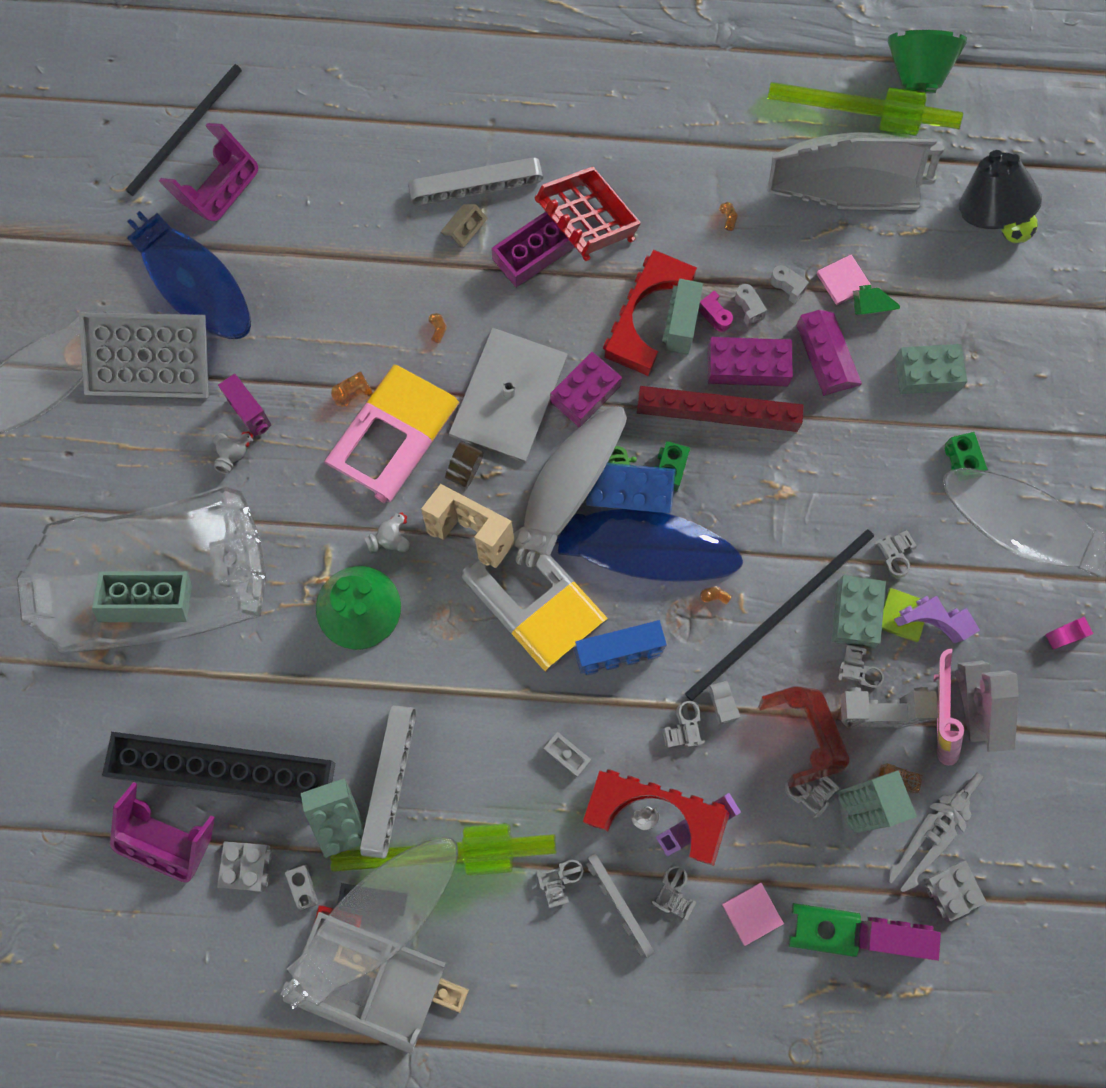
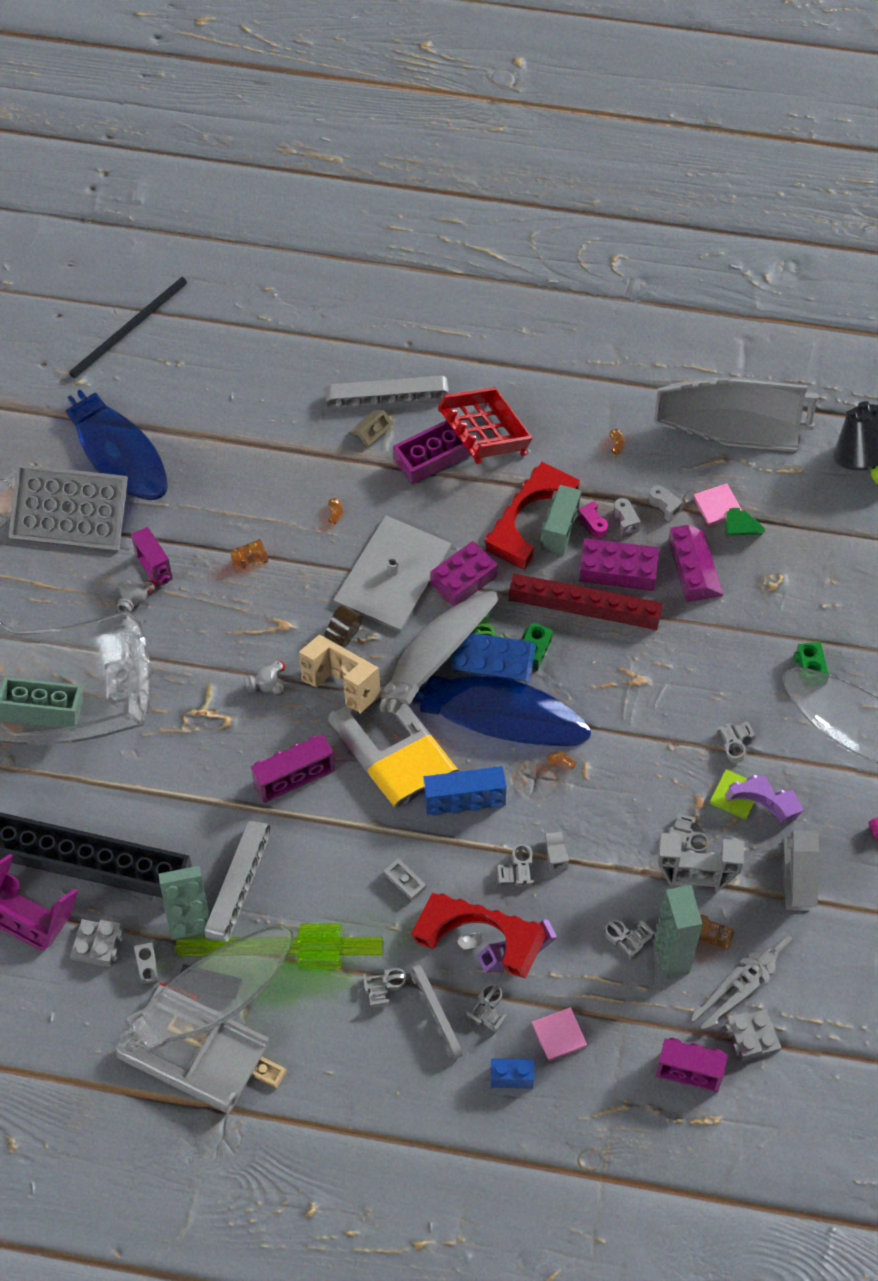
camera: 10 degrees right, 15 degrees down
magenta windscreen [159,123,258,221] -> none
green cone [316,566,401,650] -> none
piece [324,364,459,503] -> none
black piece [685,529,874,701] -> none
clear red windscreen [758,686,850,788] -> none
clear neon green axle [768,82,963,136] -> none
green piece [788,903,861,957] -> none
sand green brick [832,575,886,648] -> none
green cone [887,30,967,93] -> none
sand green brick [895,344,968,394] -> none
bright pink piece [934,649,964,766] -> none
none -> magenta brick [251,734,335,803]
none -> blue brick [491,1059,534,1089]

